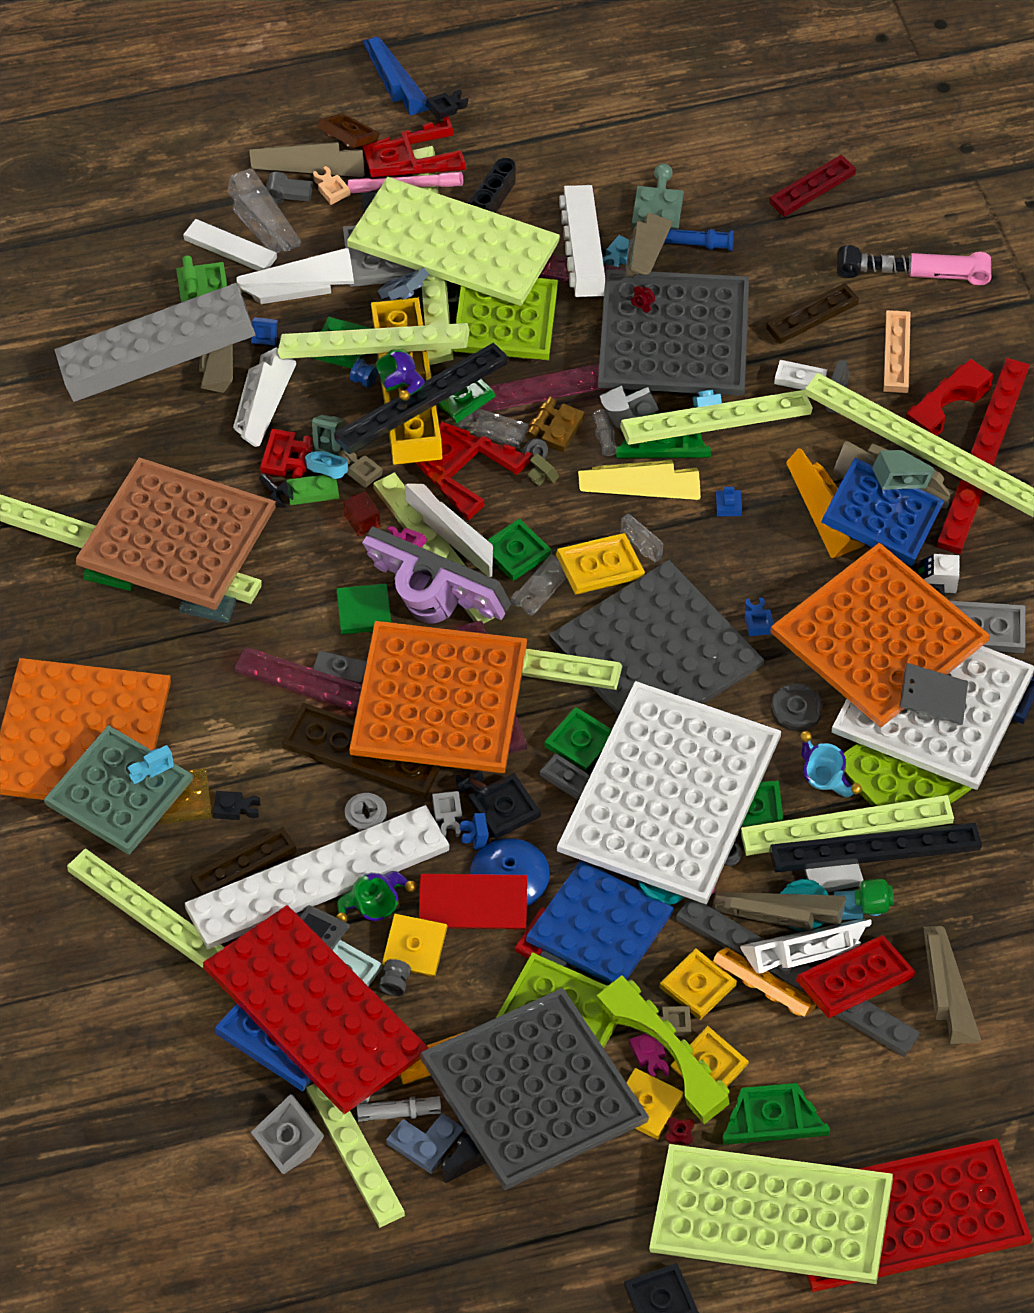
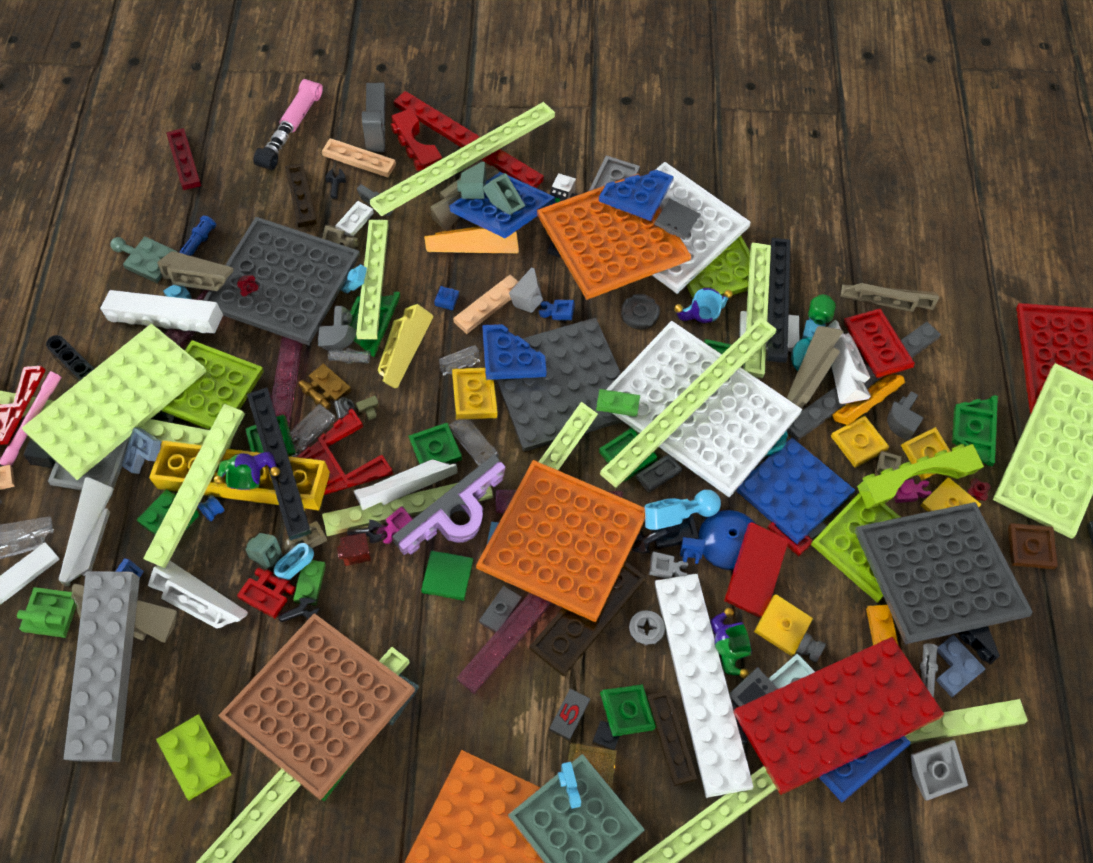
camera: 75 degrees left, 5 degrees up
none -> lime plate [156,714,232,801]
none -> dark tan plate [322,225,359,249]
none -> black bar [325,168,346,199]
none -> black bar [347,519,386,544]
none -> dark grey beam [362,82,385,153]
none -> light nougat plate [453,275,518,334]
none -> blue plate [482,324,547,380]
none -> sand green slope [483,173,525,215]
none -> light grey slope [509,267,543,313]
none -> dark grey tile [549,689,590,741]
none -> bright green plate [596,389,640,417]
none -> blue plate [599,170,674,221]
none -> yellowish green plate [600,318,776,488]
none -> green tile [600,684,656,737]
none -> medium azure beam [645,490,721,530]
none -> dark grey brick [887,391,923,441]
none -> reddish brown plate [1008,523,1058,569]

